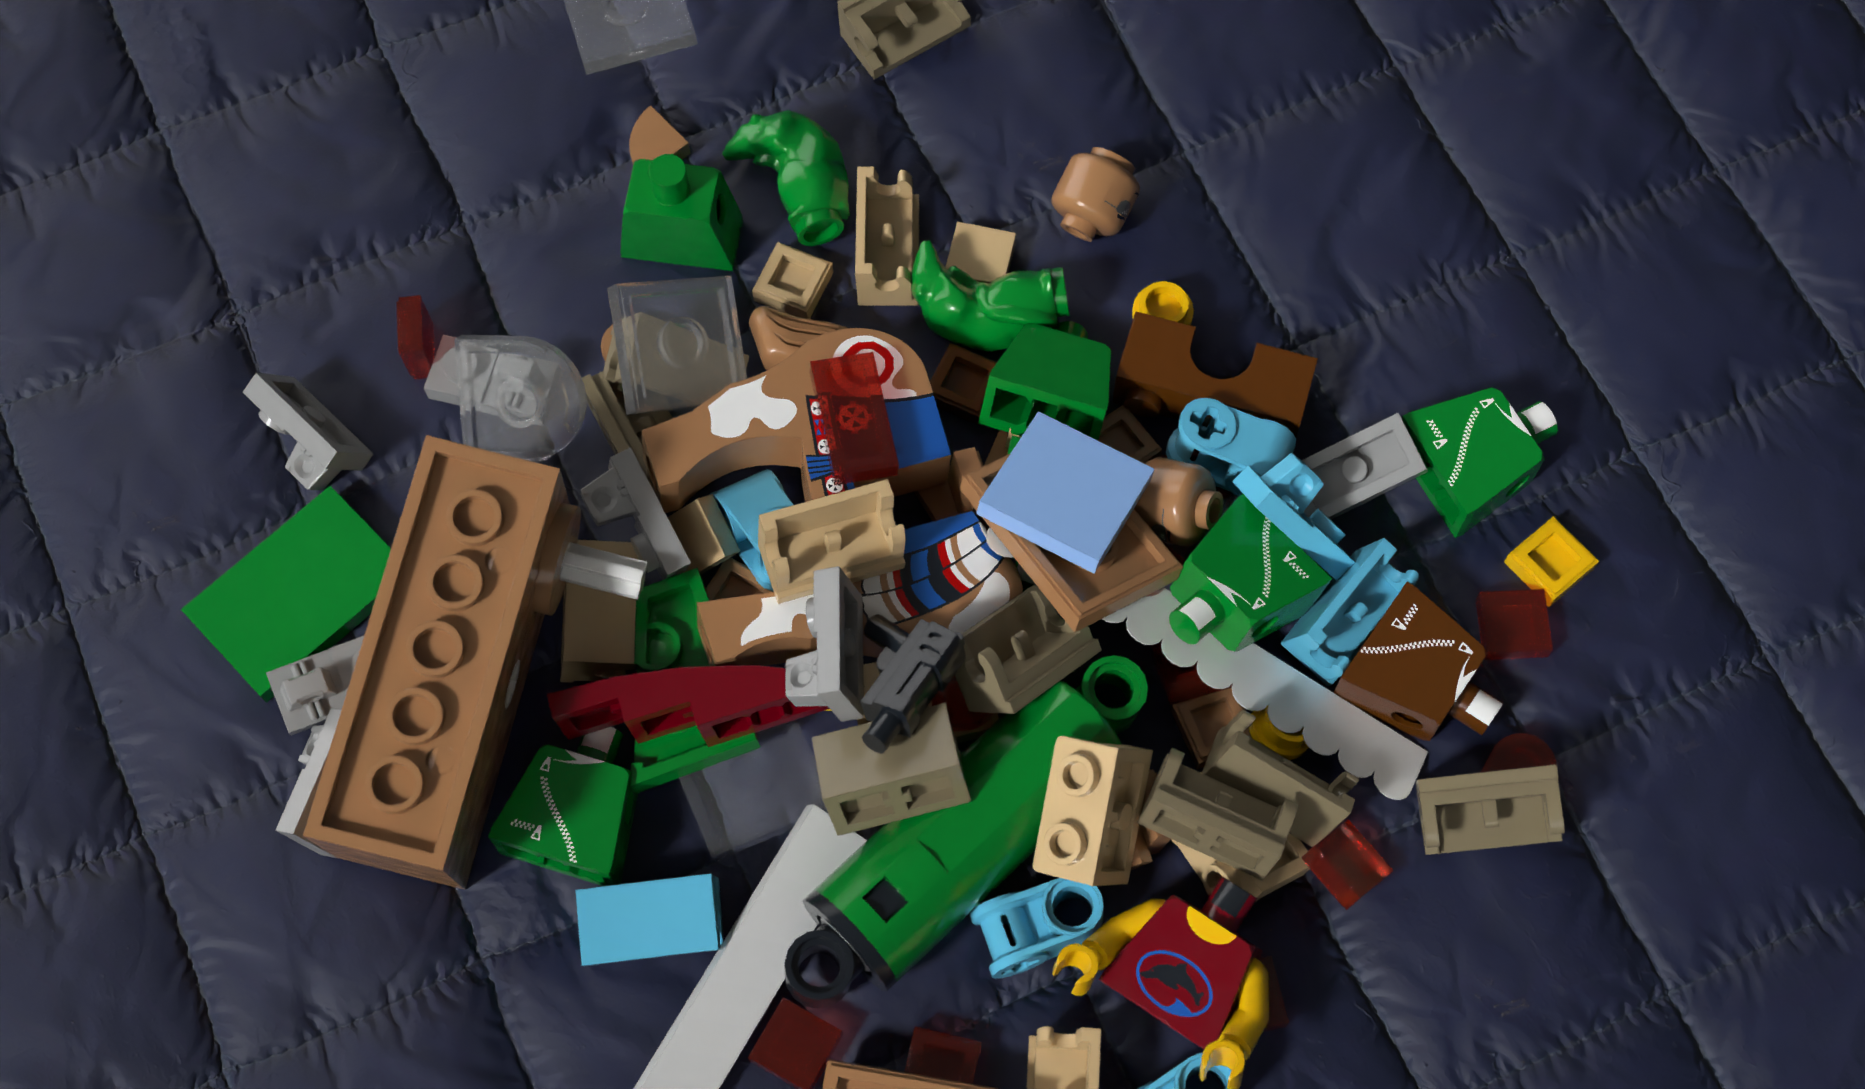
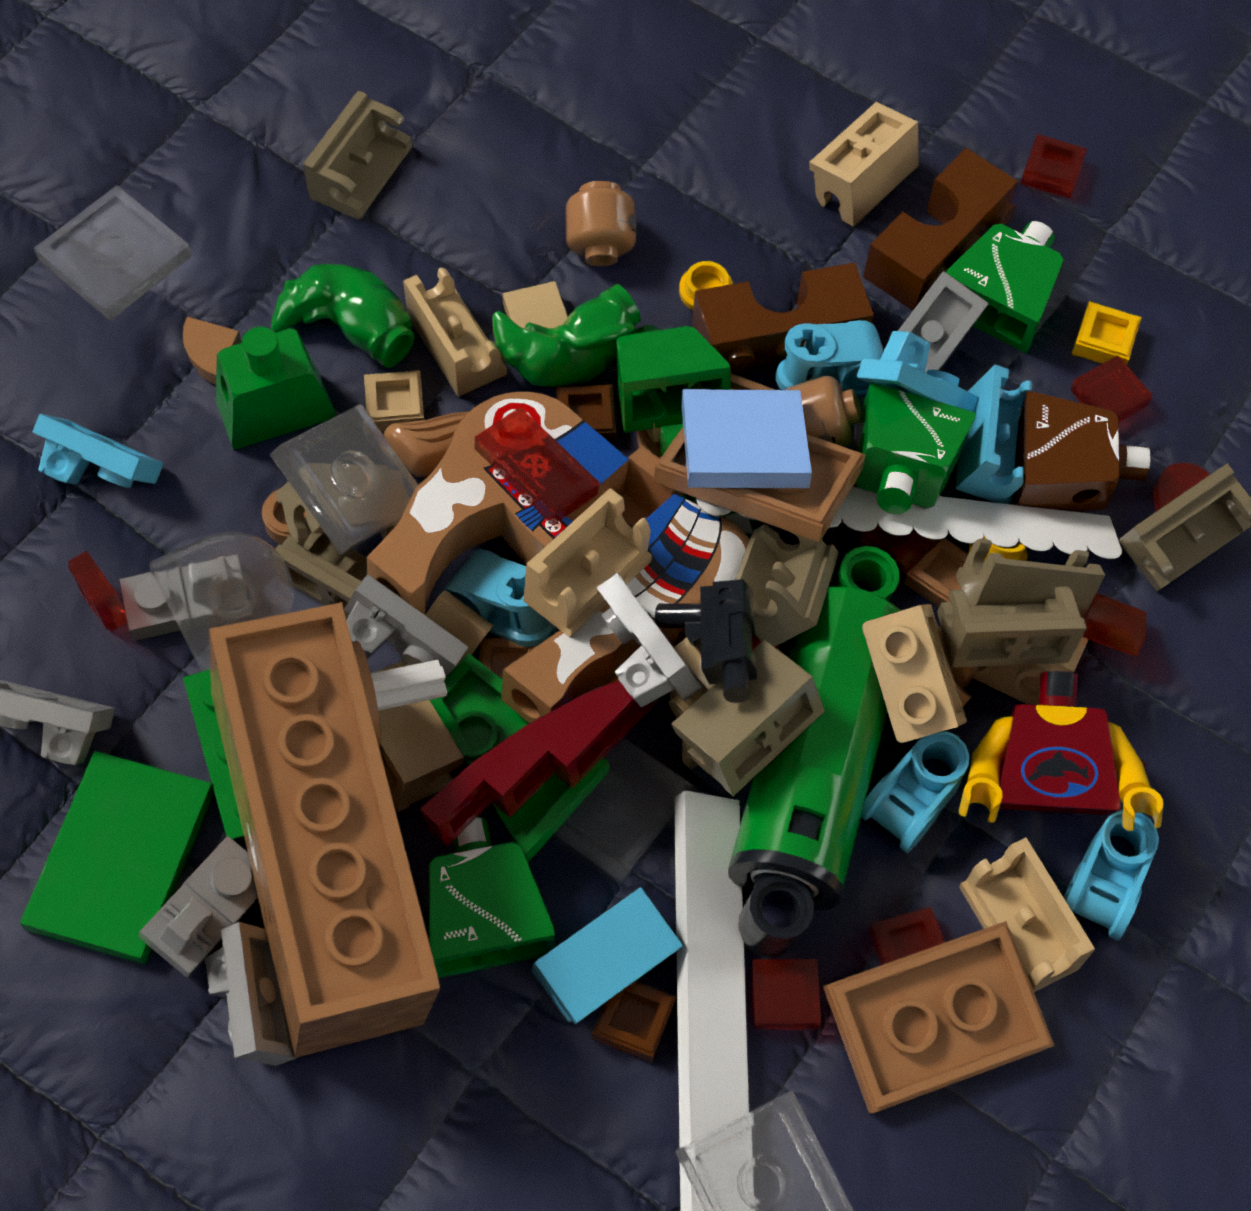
camera: 35 degrees left, 5 degrees down
none -> medium azure hinge [32,414,164,488]
none -> reddish brown tile [592,981,676,1063]
none -> tan hinge [809,102,919,226]
none -> reddish brown arch [863,148,1018,311]
none -> clear red tile [1020,134,1087,199]

